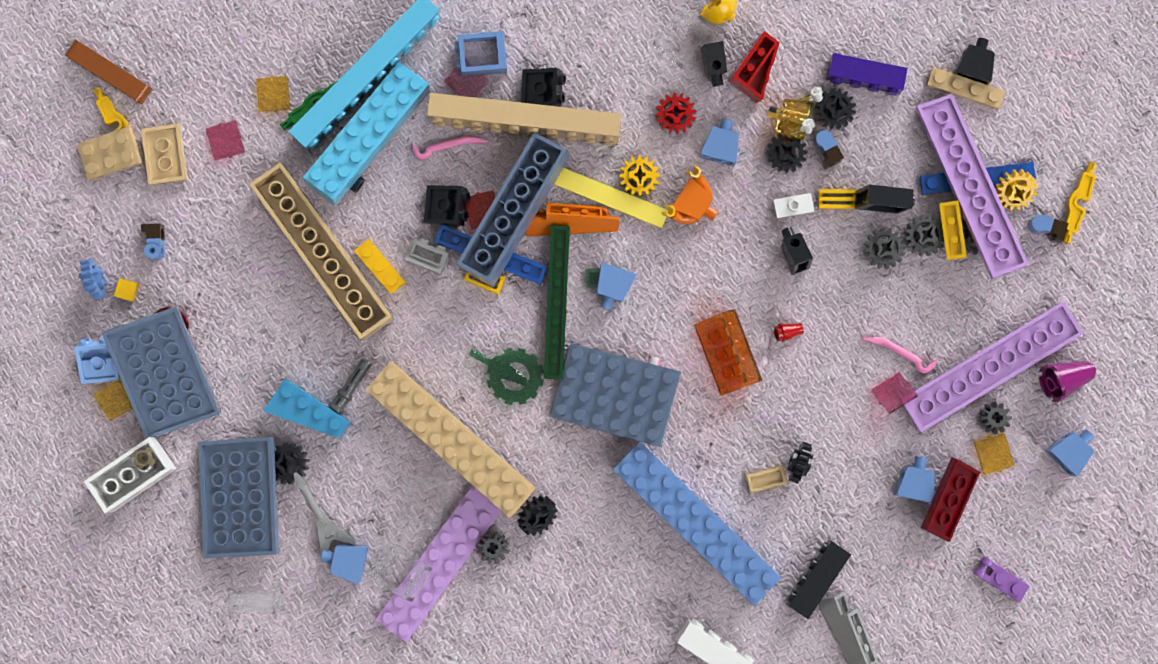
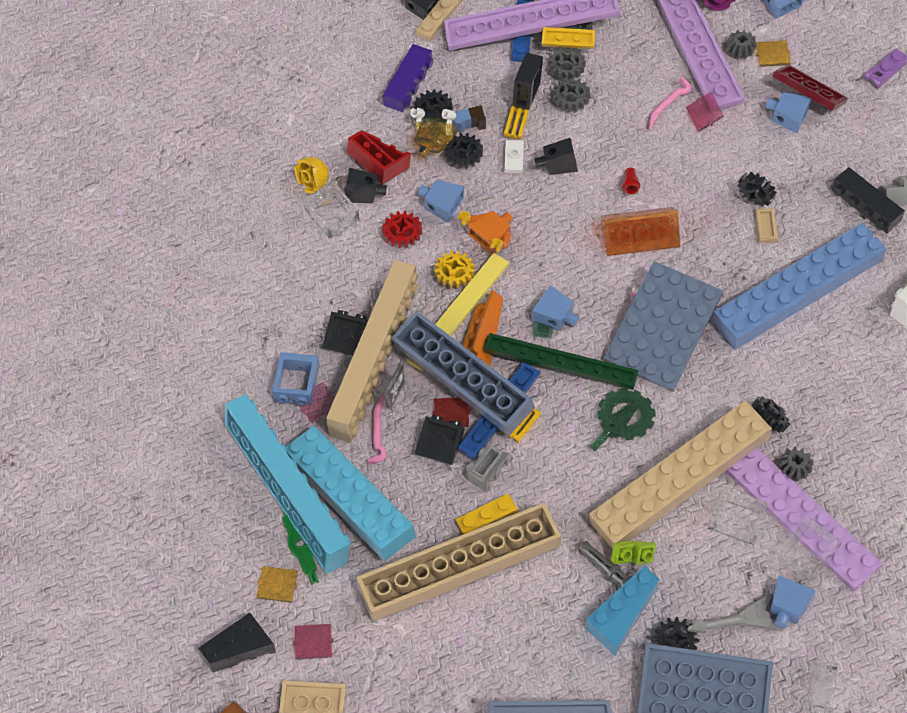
camera: 75 degrees left, 25 degrees down
none -> black wedge [198,613,276,672]
none -> clear flag [383,360,410,419]
none -> lime slope [611,541,656,565]

